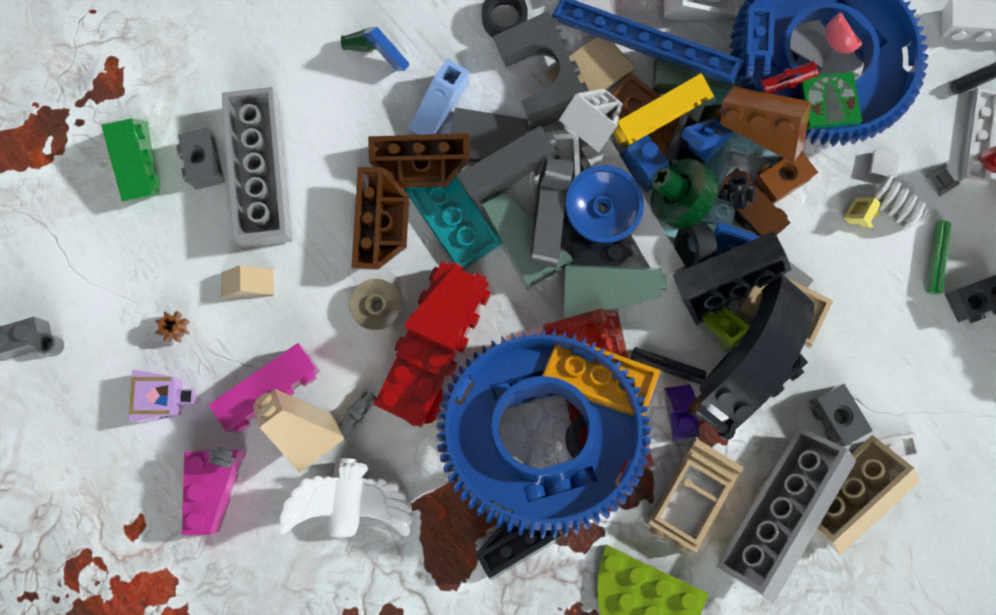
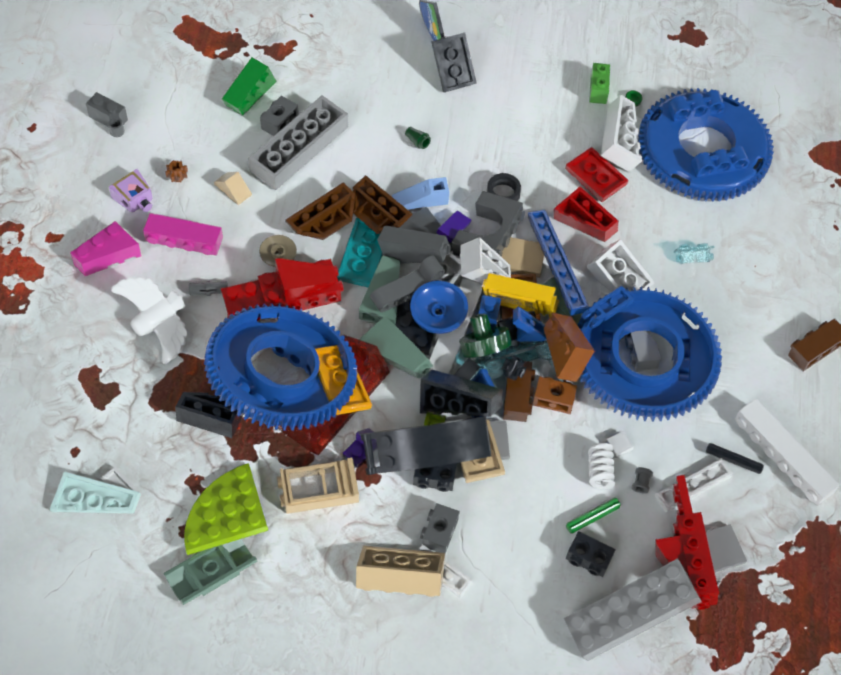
camera: 45 degrees right, 20 degrees down
dark grey plate [208,447,236,469] -> none
tan slope [253,389,344,473] -> none
blue tile [363,27,410,71] -> none
black axle [630,347,707,384] -> none
light grey brick [716,427,856,603] -> none
red pin [761,60,819,94] -> none
tile [800,72,862,129] -> none
coral hair [825,13,862,54] -> none
light yellow tile [844,197,881,228] -> none
none -> dark purple tile [436,210,472,243]

